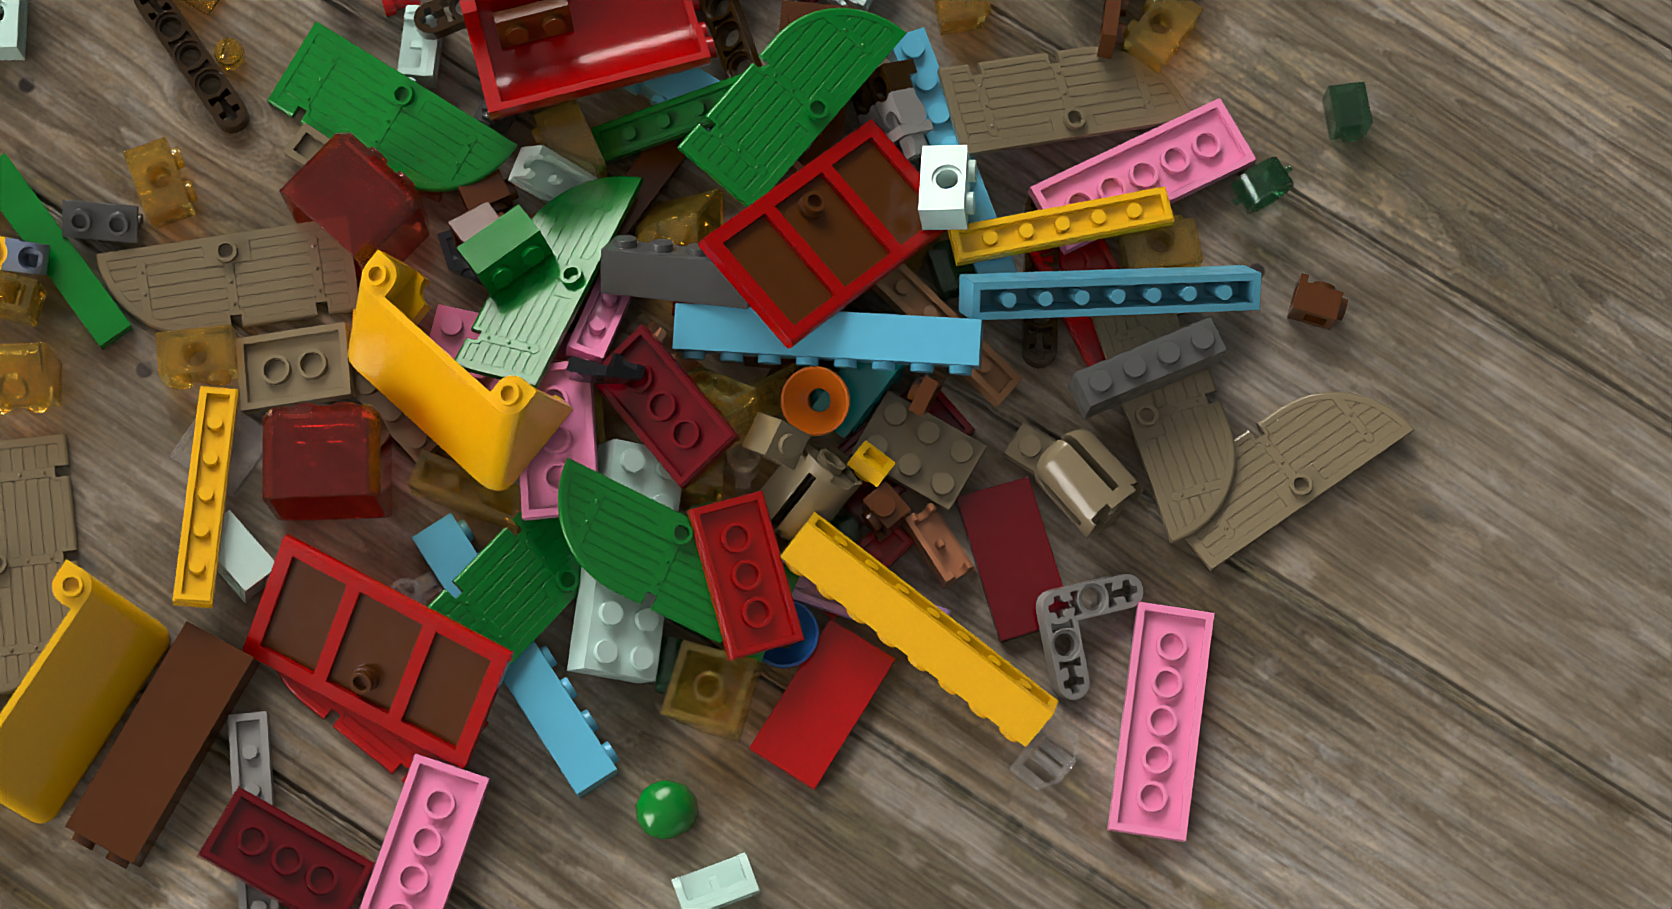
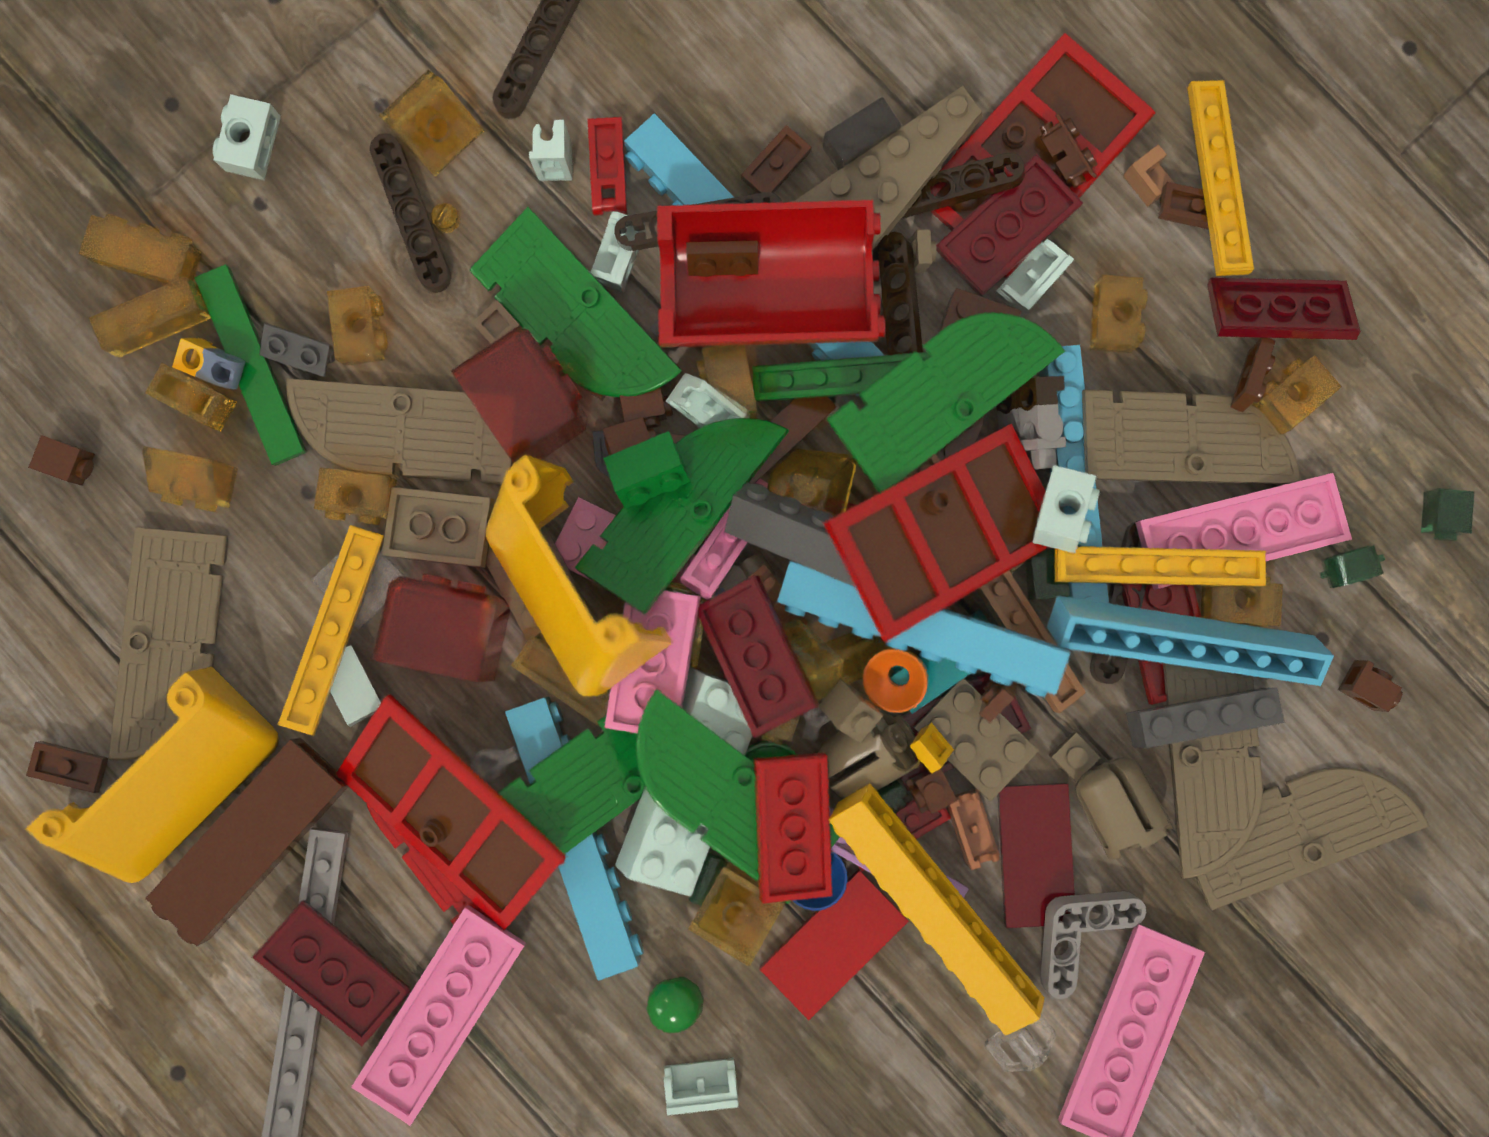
camera: 20 degrees right, 10 degrees up
black slope [566,353,646,384] -> none

